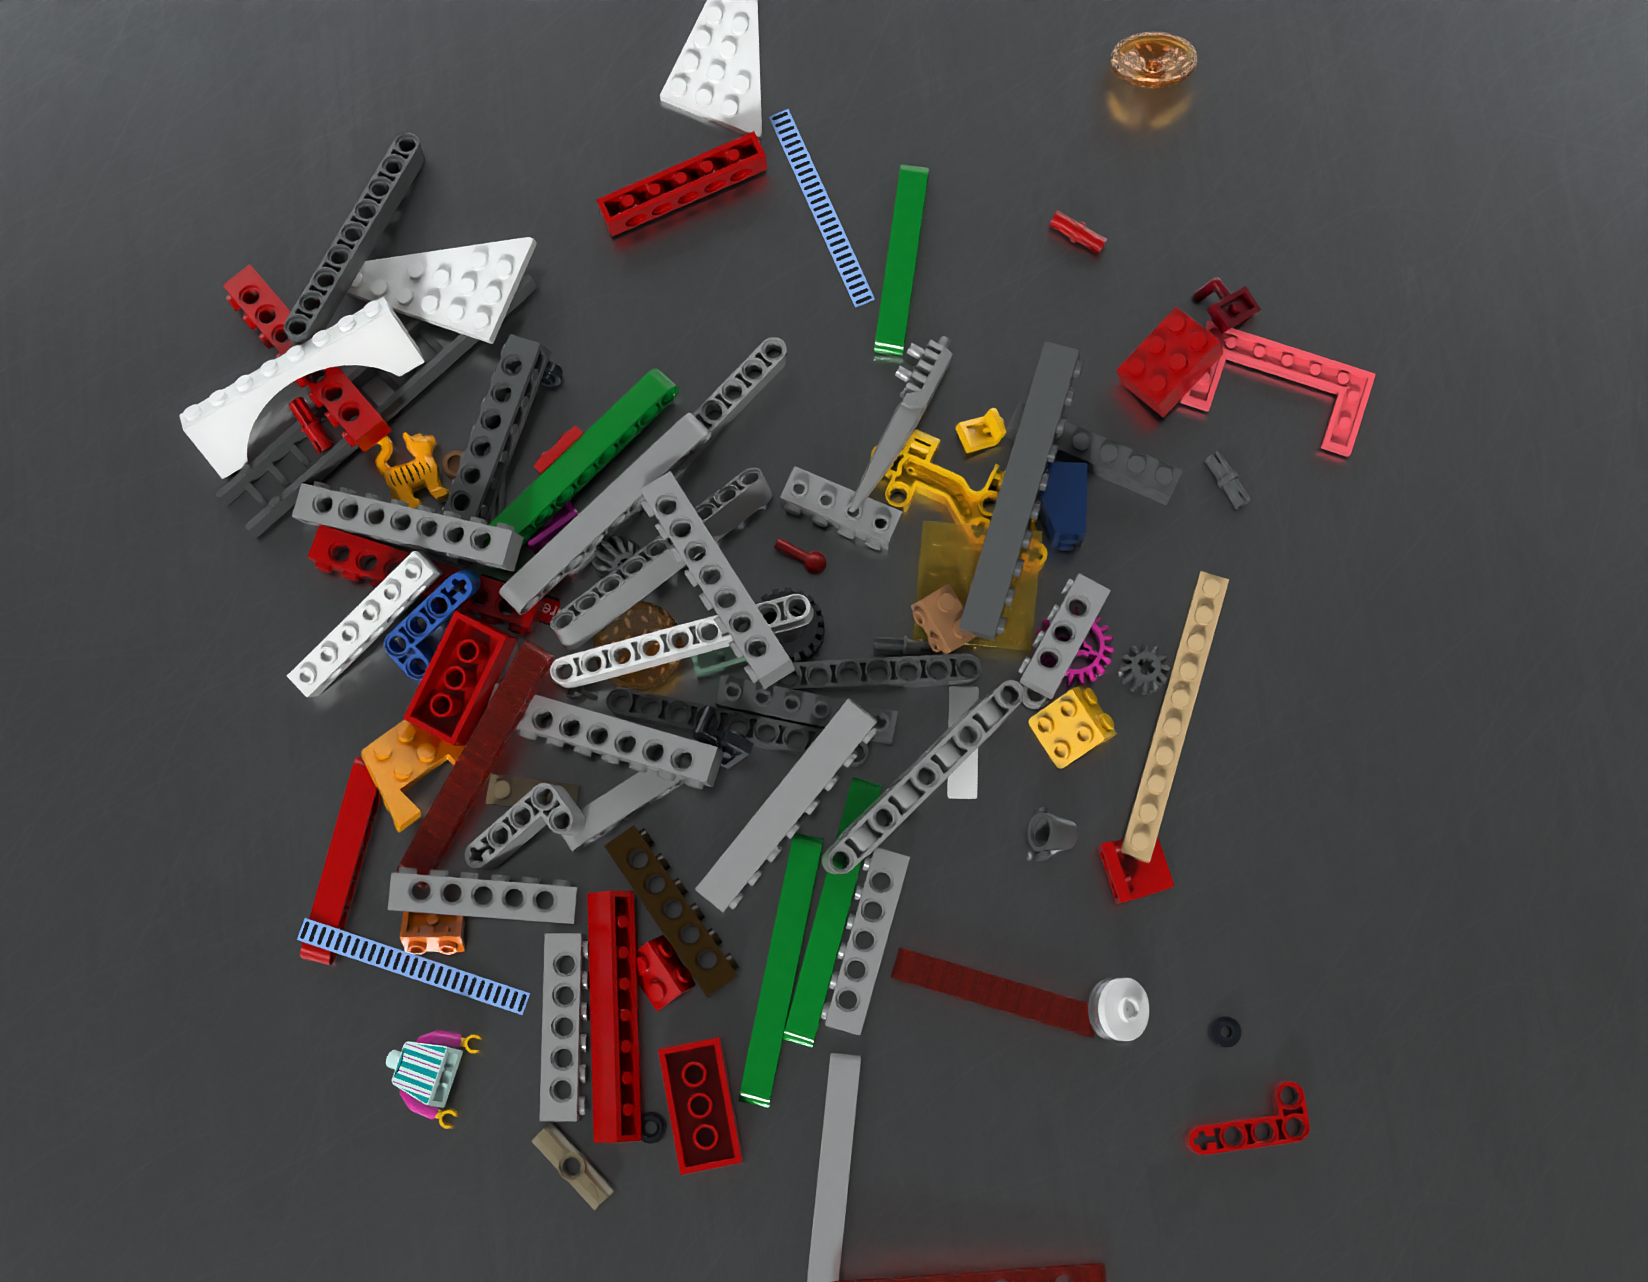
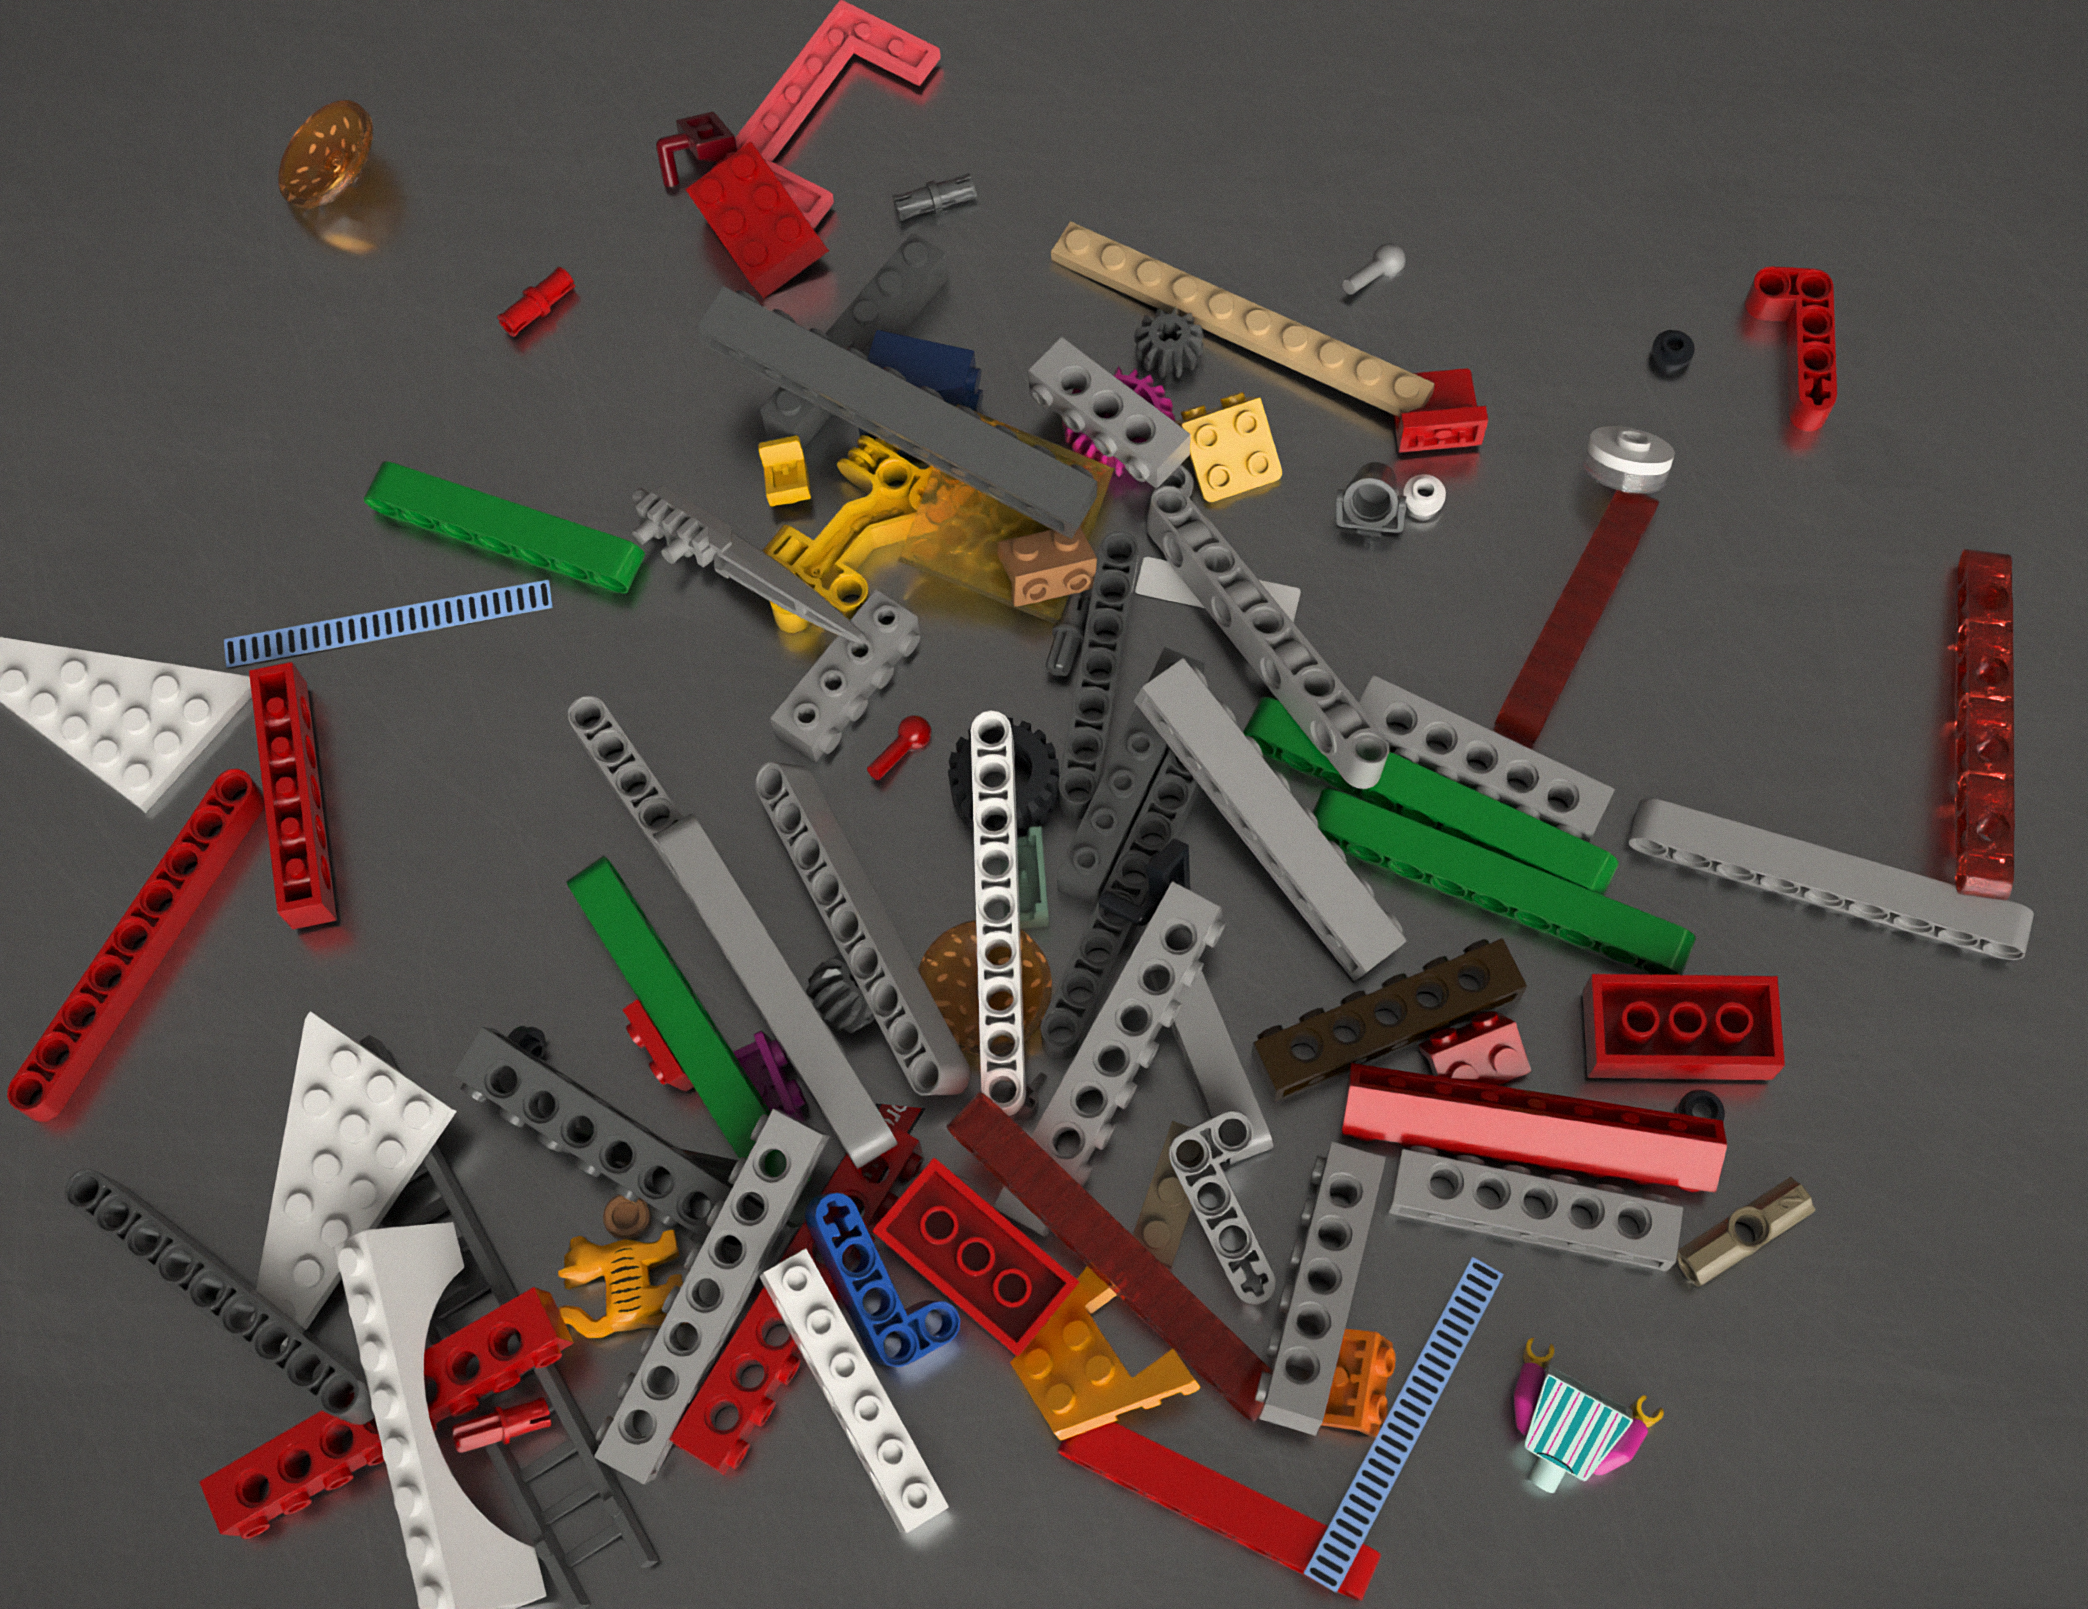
camera: 80 degrees left, 10 degrees down
light grey brick [640,471,796,689] -> none
none -> red beam [7,768,265,1122]
none -> light grey bar [1342,243,1406,295]
none -> white plate [1403,474,1446,516]

